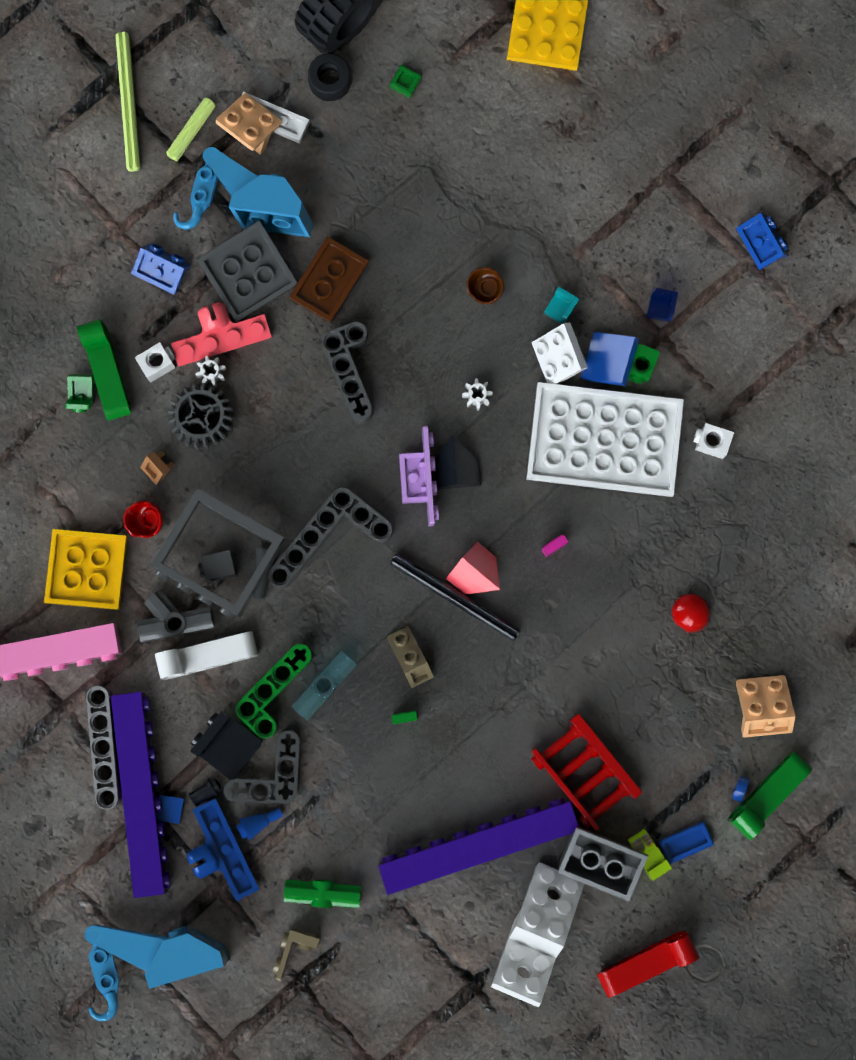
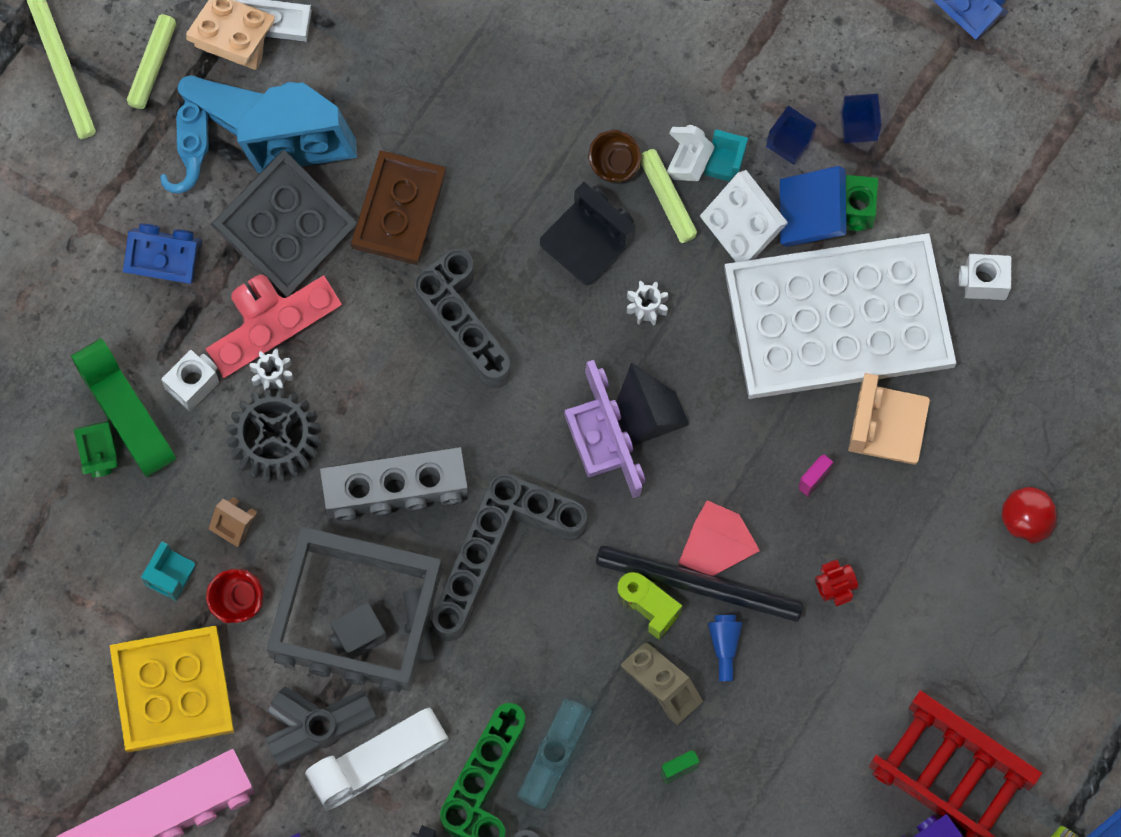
camera: 15 degrees left, 10 degrees down
none -> teal panel [141,541,196,601]
none -> light grey brick [320,447,468,521]
none -> black bracket [540,182,635,285]
none -> lime leg [617,572,682,641]
none -> yellowish green axle [641,149,697,243]
none -> white bracket [667,125,715,181]
none -> blue cone [707,615,743,681]
none -> clear blue panel [766,105,817,165]
none -> red gear [815,559,859,607]
none -> light nougat bracket [848,373,930,465]

